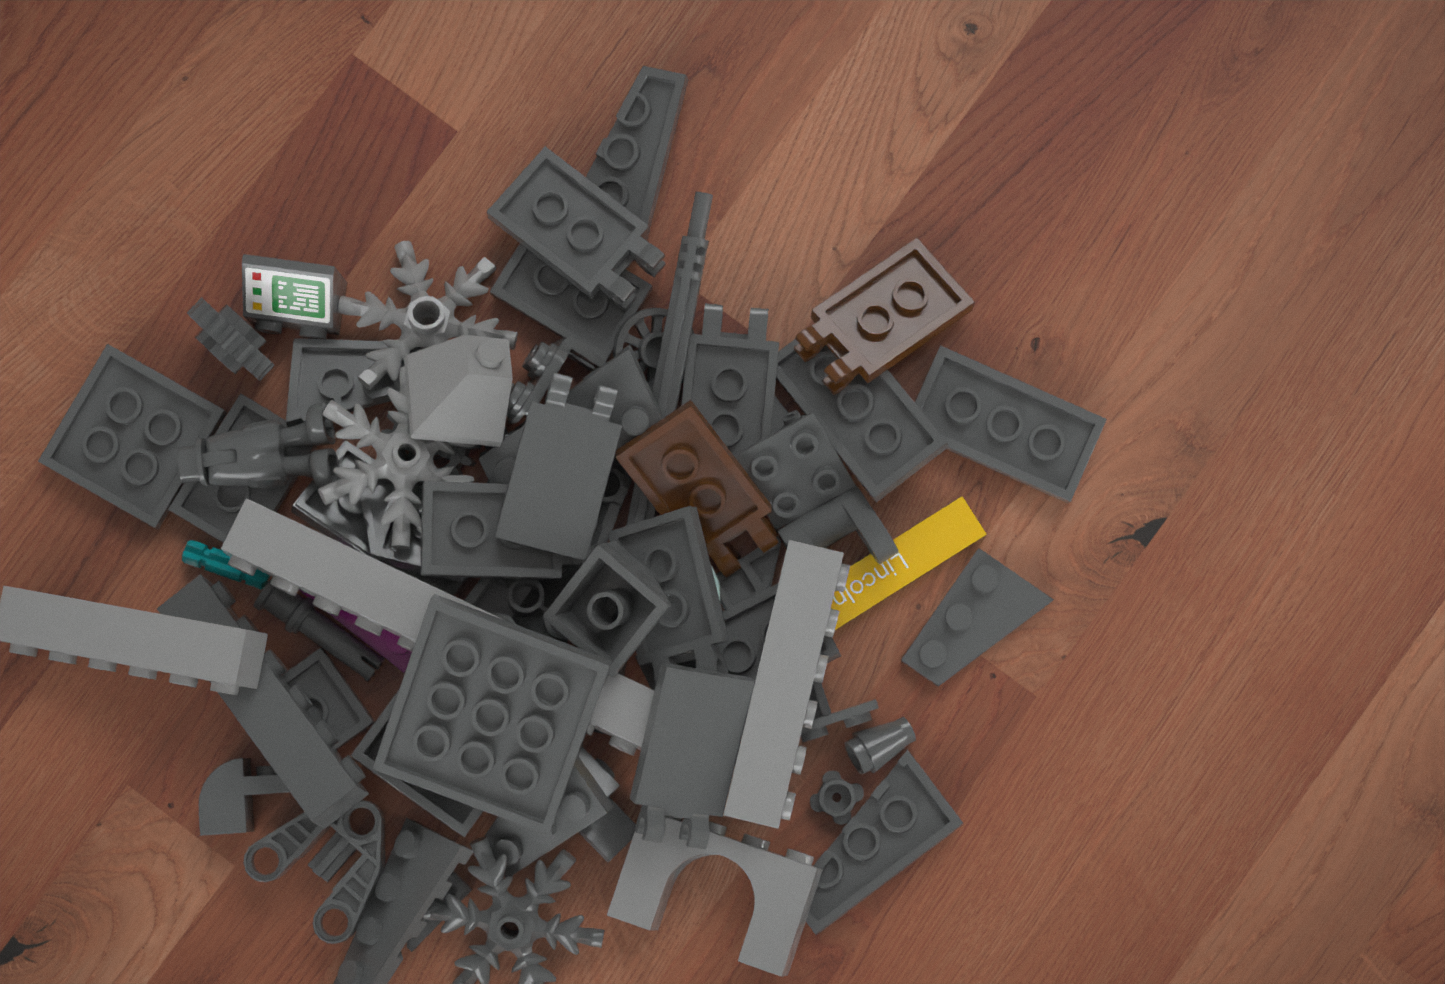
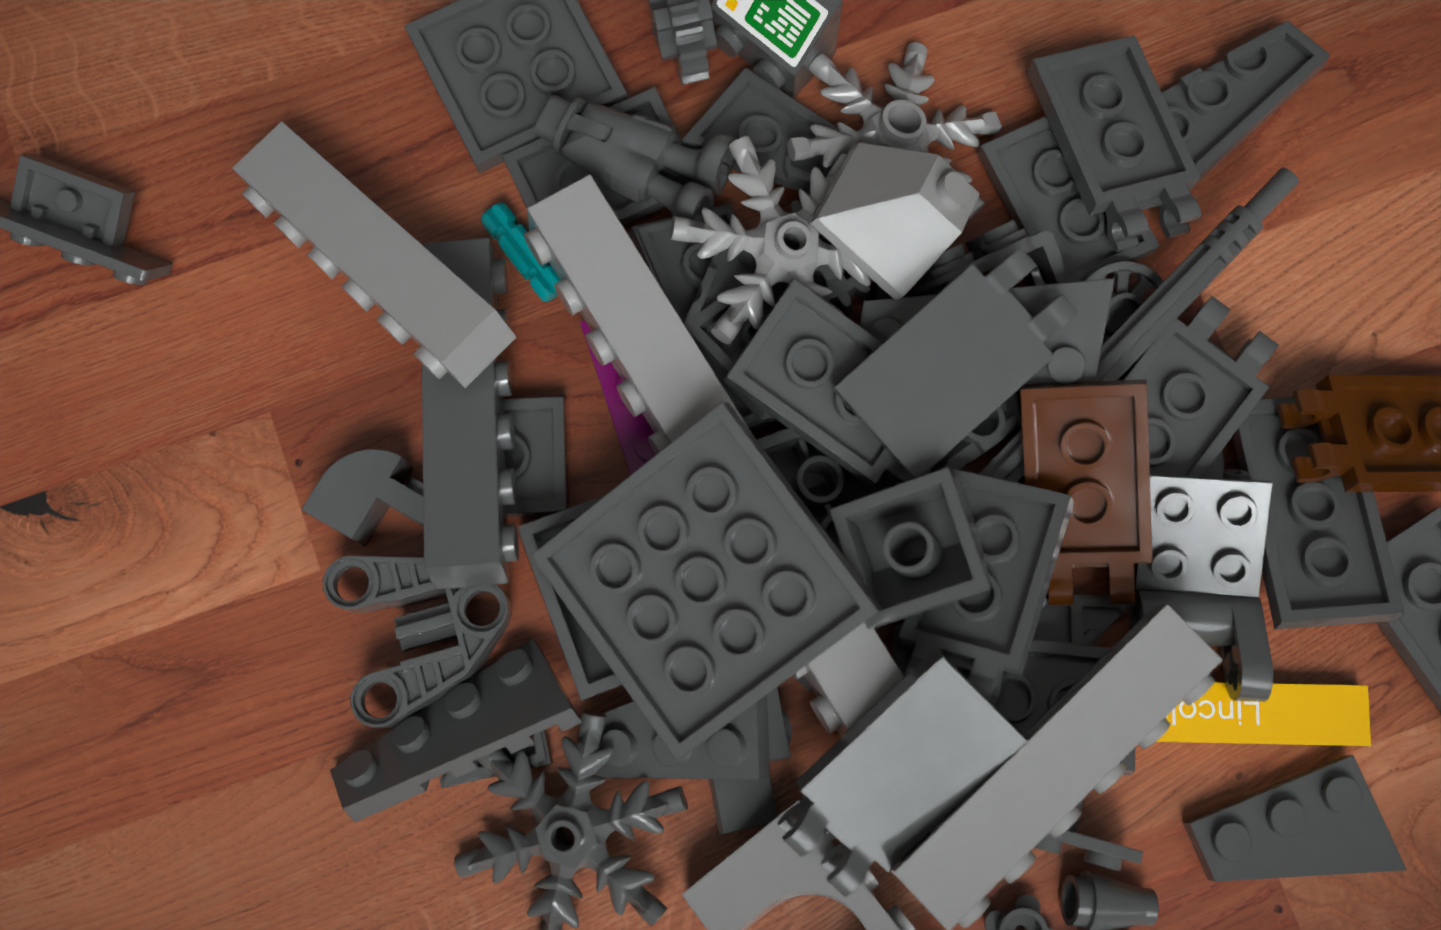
camera: 30 degrees right, 5 degrees down
dark grey pin [253,579,385,682] -> none

